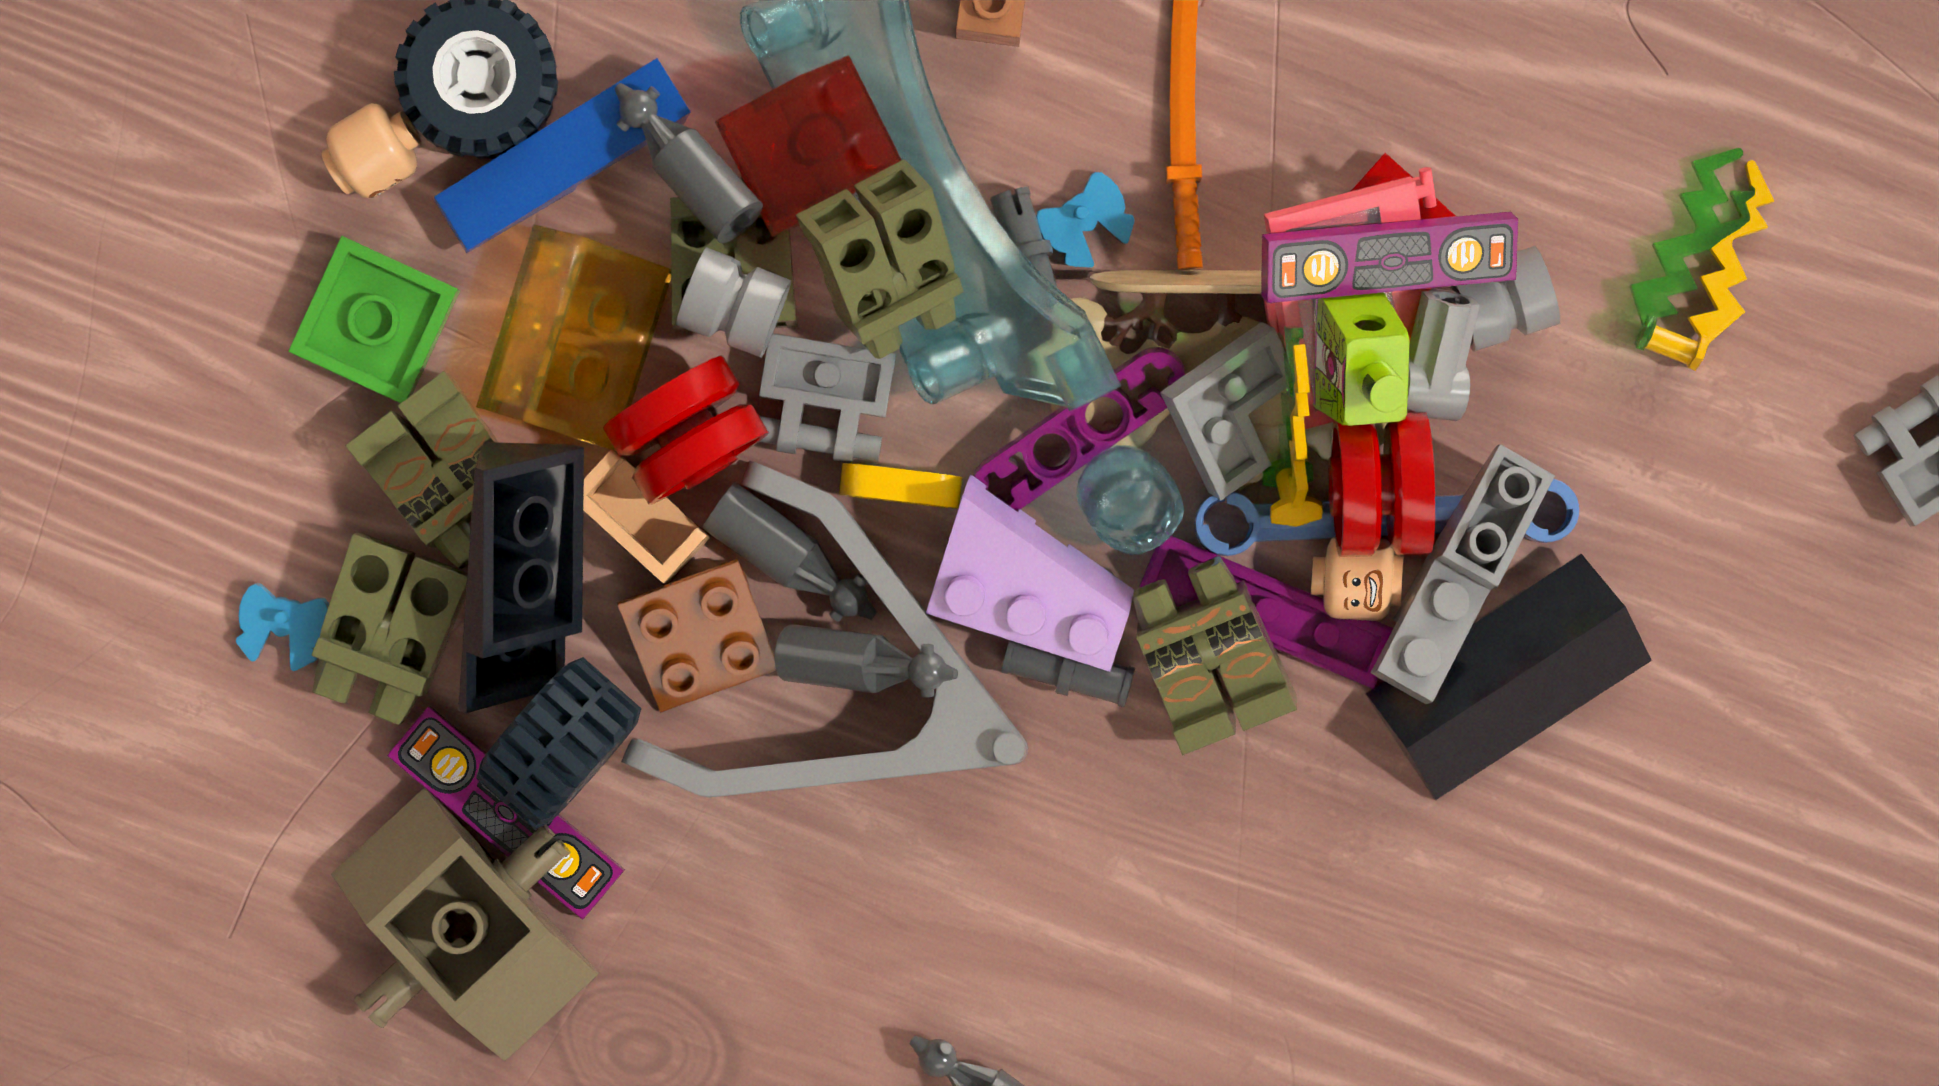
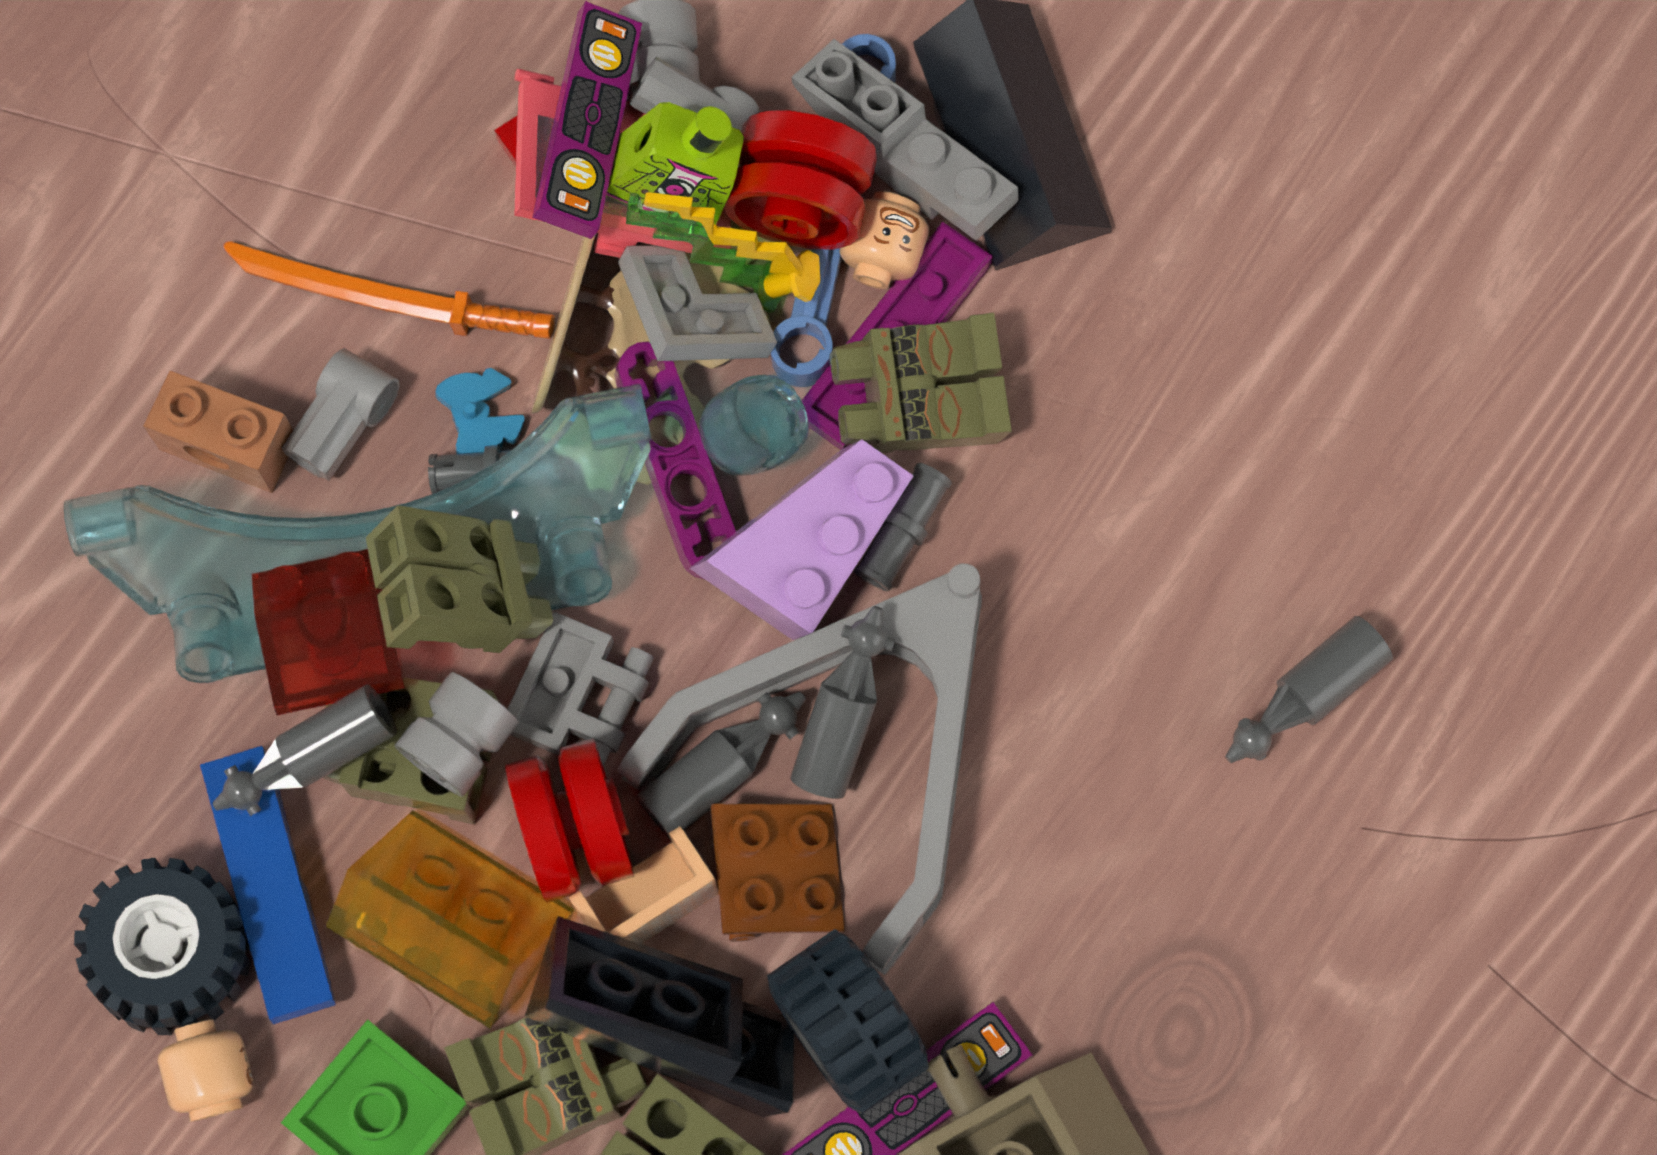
camera: 70 degrees left, 15 degrees down
yellow beam [838,463,963,509] -> none
none -> light grey piece [282,348,400,481]

